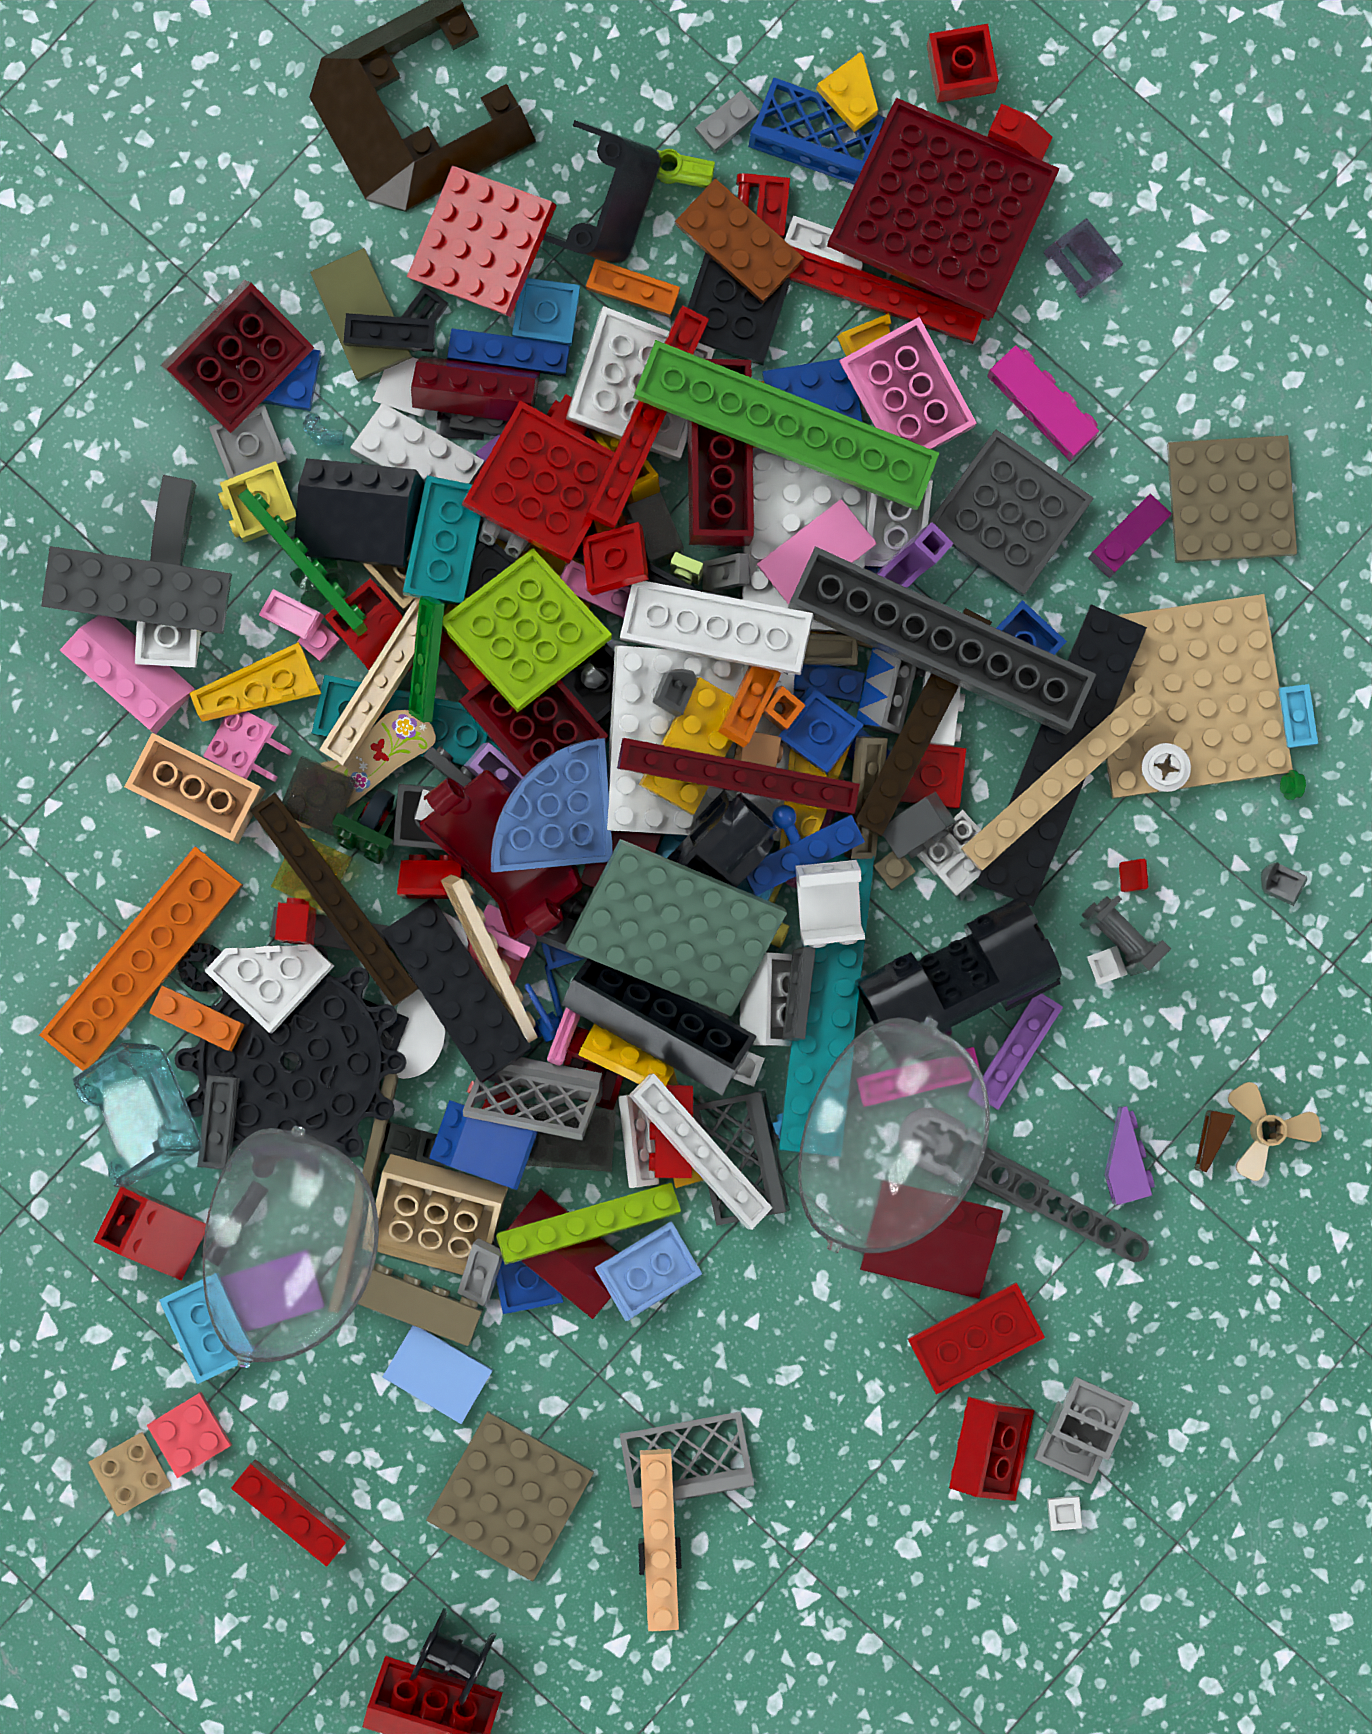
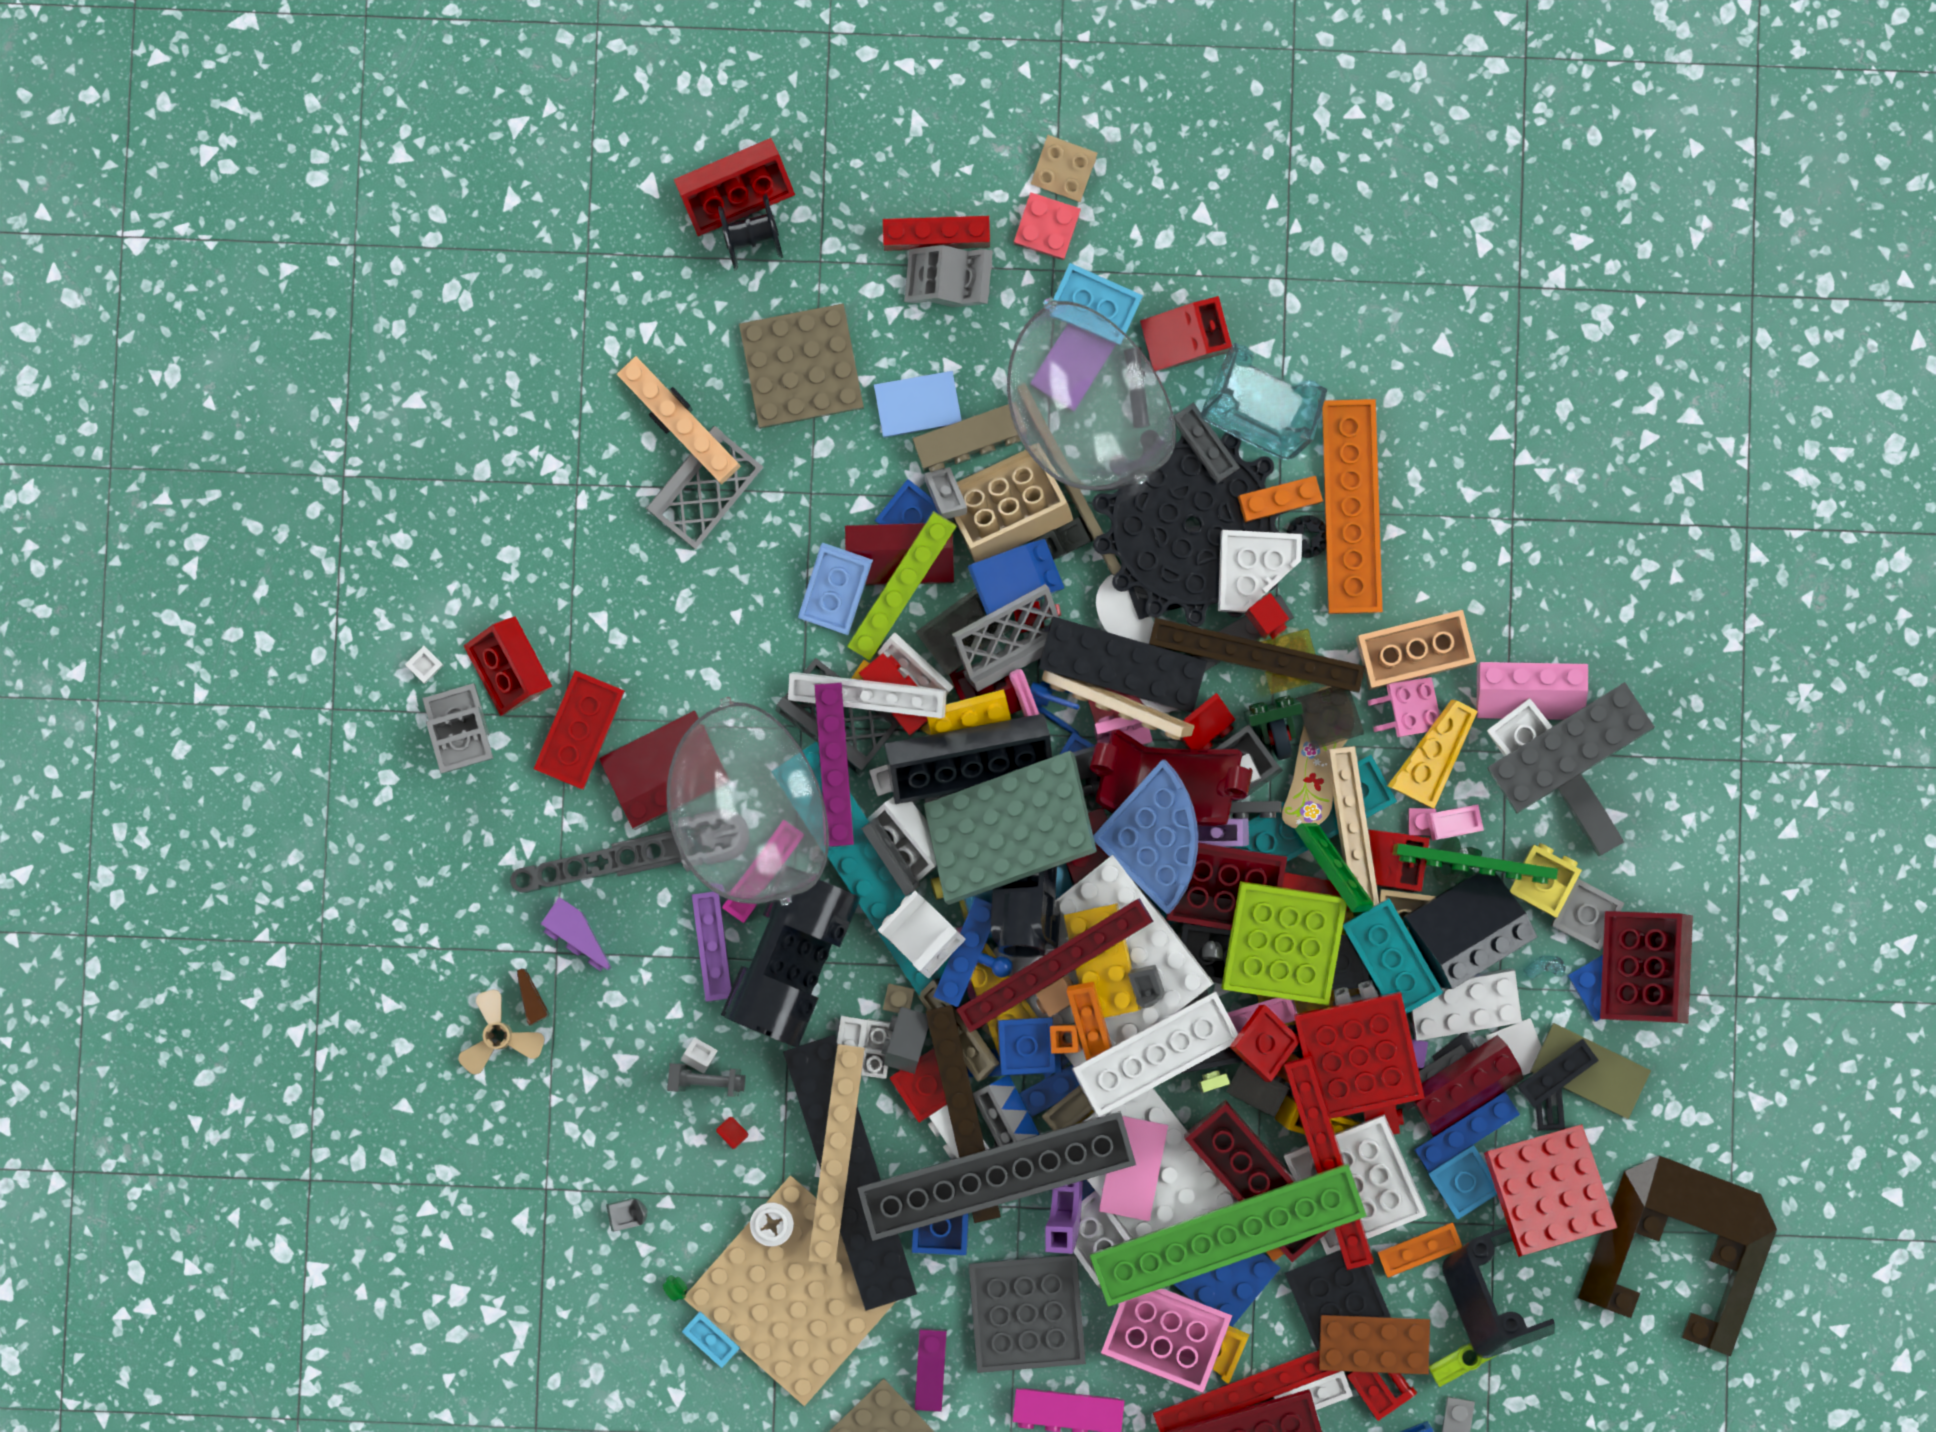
camera: 140 degrees right, 0 degrees up
light grey plate [703,553,750,593] -> none
none -> magenta plate [814,682,854,847]
none -> light grey bracket [904,245,993,307]

